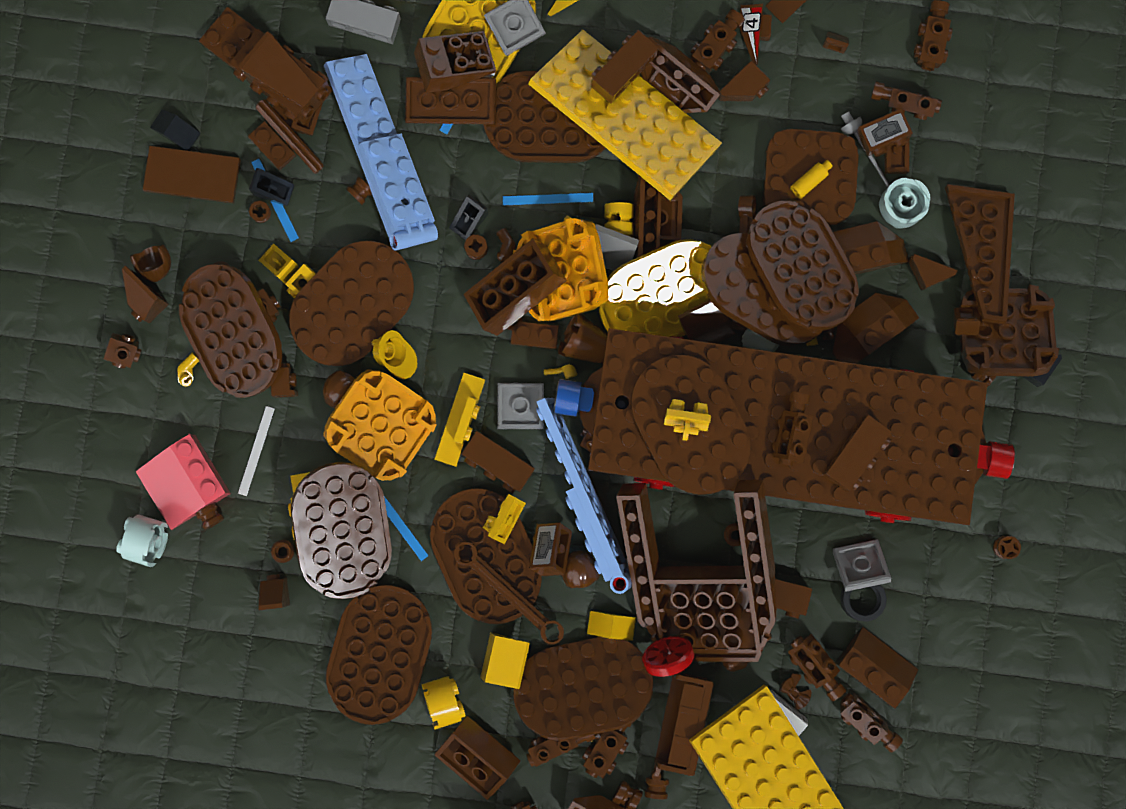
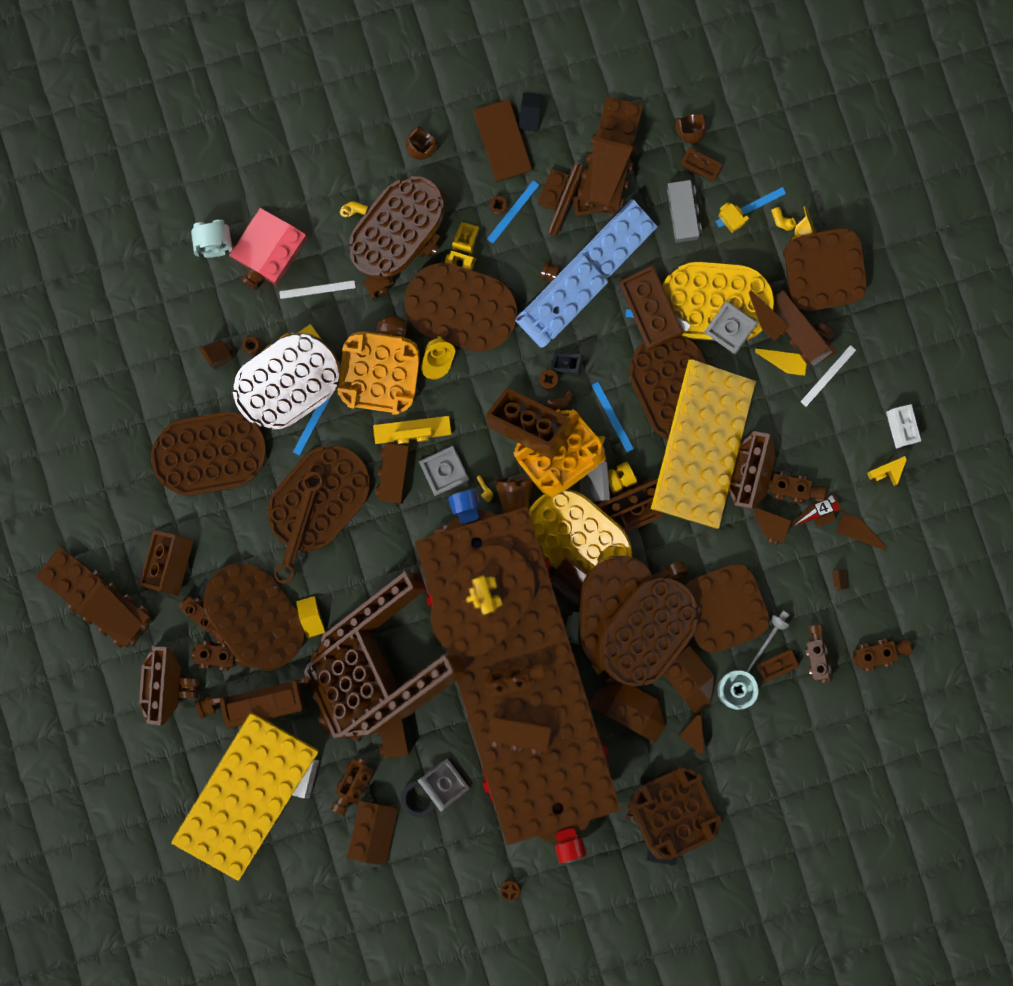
camera: 70 degrees right, 0 degrees up
reddish brown brick [103,333,141,368] -> none
reddish brown slope [122,266,169,324] -> none
black slope [249,168,295,206] -> none
reddish brown slope [414,31,496,93] -> none
yellow brick [421,676,465,730] -> none
yellow slope [480,632,530,689] -> none
yellow hinge [483,494,526,544] -> none
reddish brown hinge [507,318,559,349] -> none
reddish brown brick [529,523,572,576] -> none
light blue hinge [536,398,632,594] -> none
reddish brown hair [562,550,600,588] -> none
reddish brown brick [591,30,659,104] -> none
red wheel [642,636,695,677] -> none
reddish brown piece [779,674,811,710] -> none
yellow cylinder [790,160,833,199] -> none
reddish brown brick [840,693,903,753] -> none
brick [857,108,913,157] -> none
reddish brown wing [945,184,1015,324] -> none
reddish brown slope [953,308,980,335] -> none

